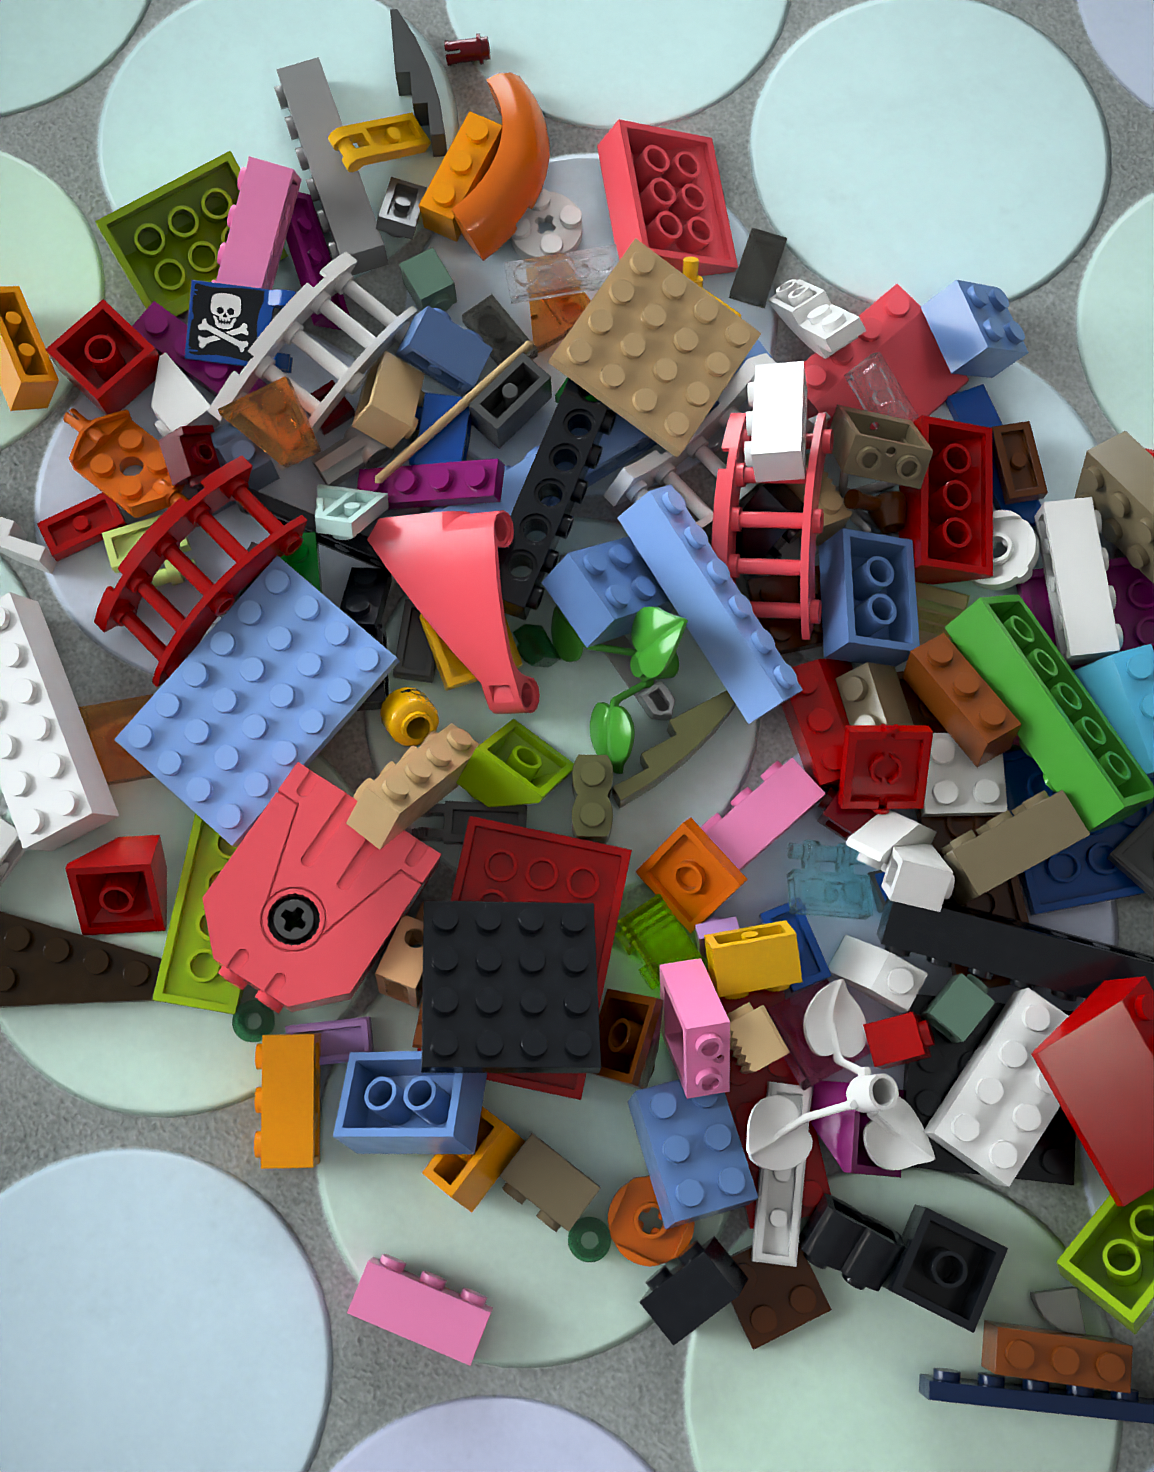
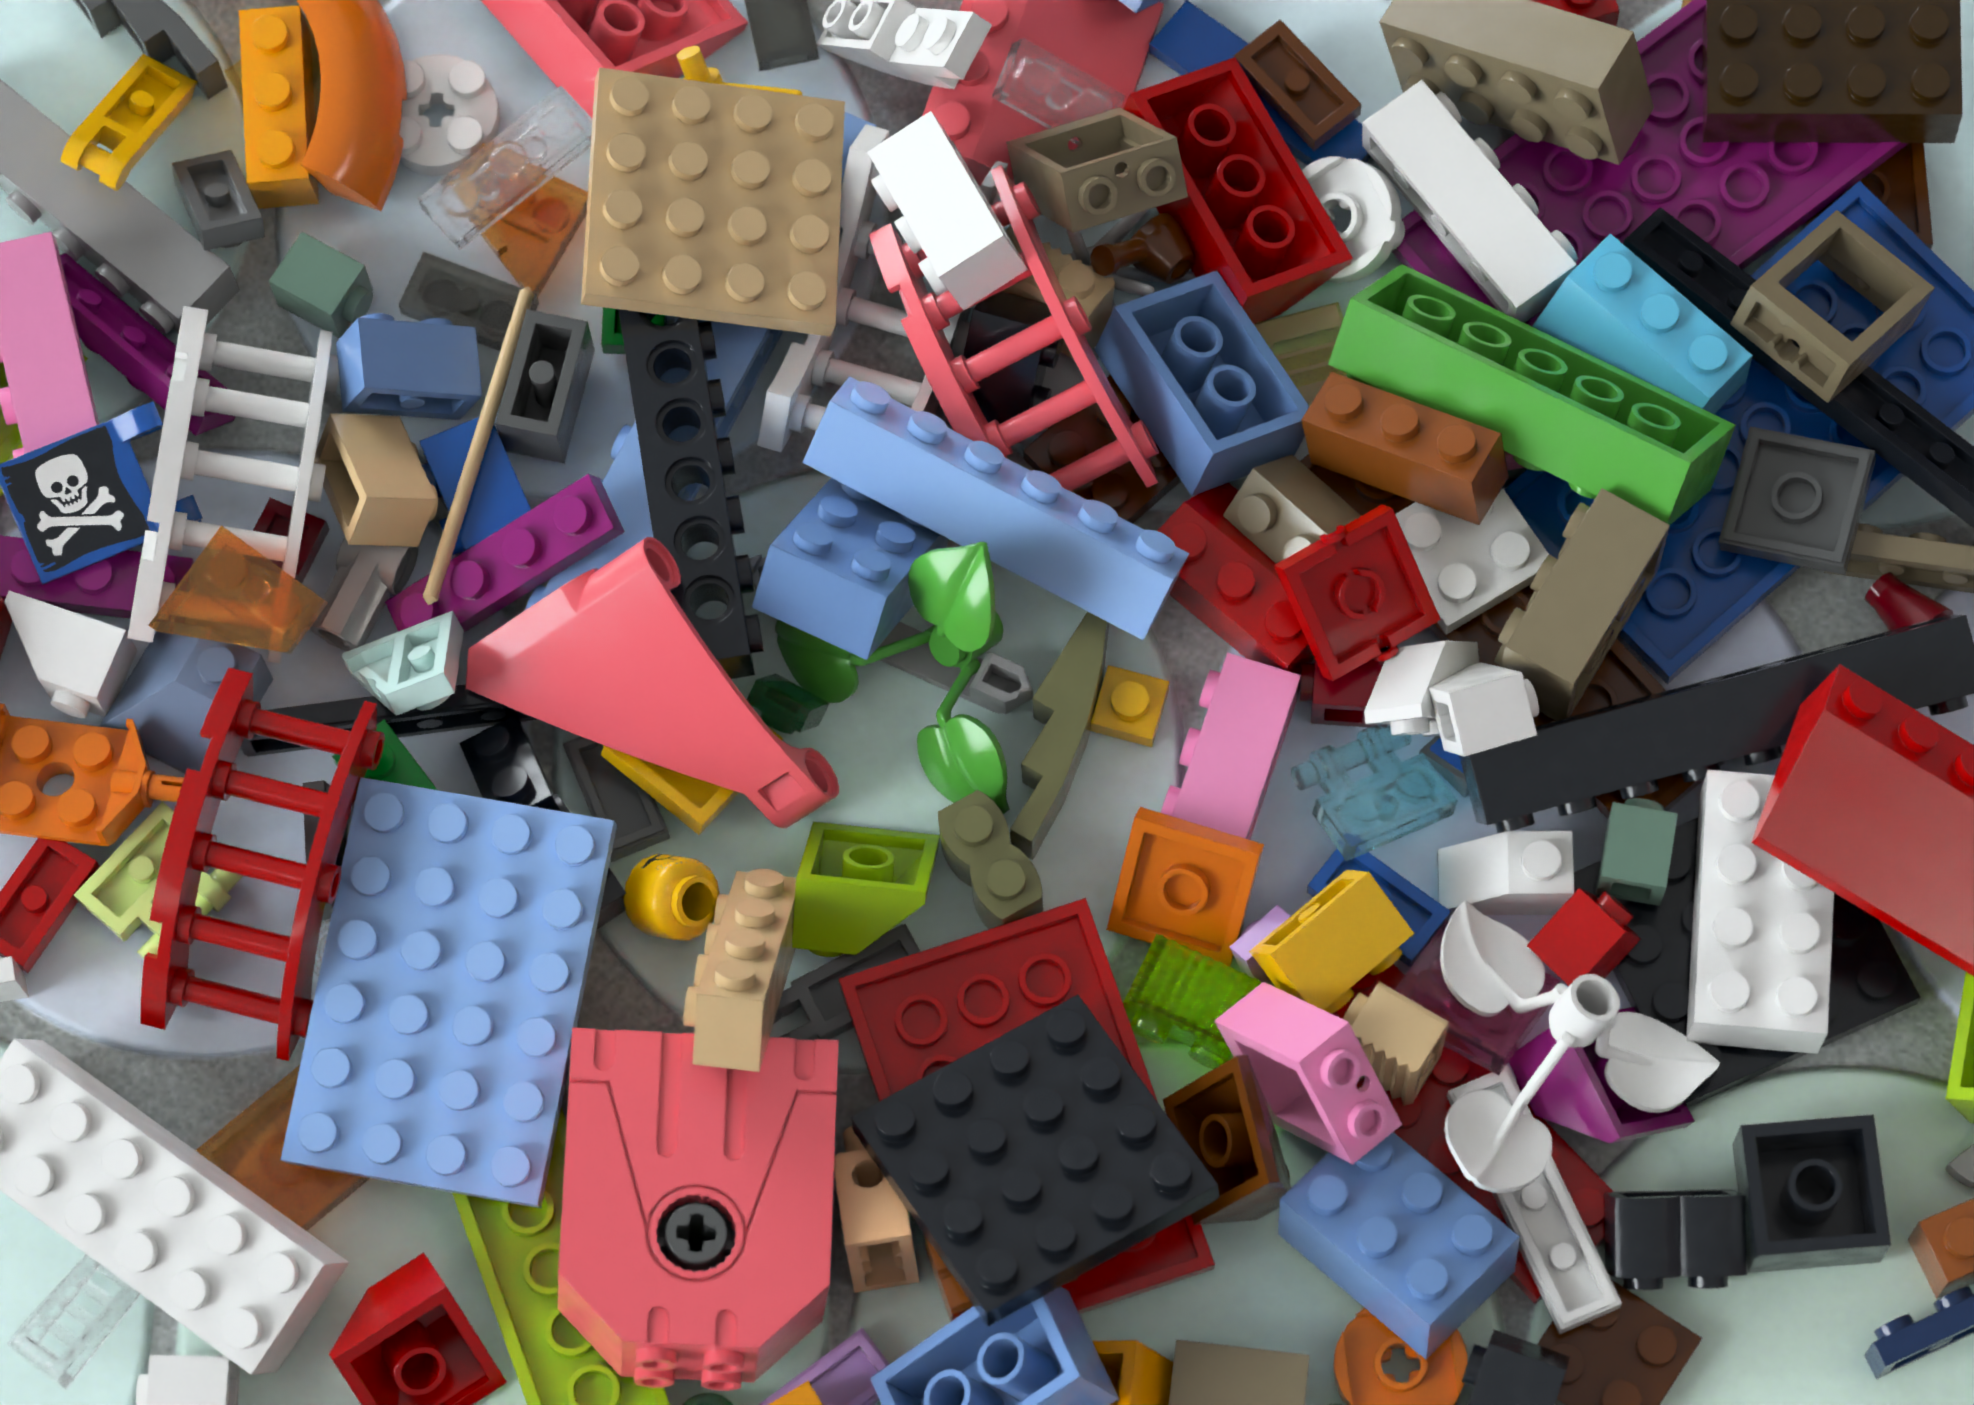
camera: 25 degrees left, 5 degrees down
dark red brick [158,425,220,489] -> none
none -> yellow plate [1091,665,1169,747]

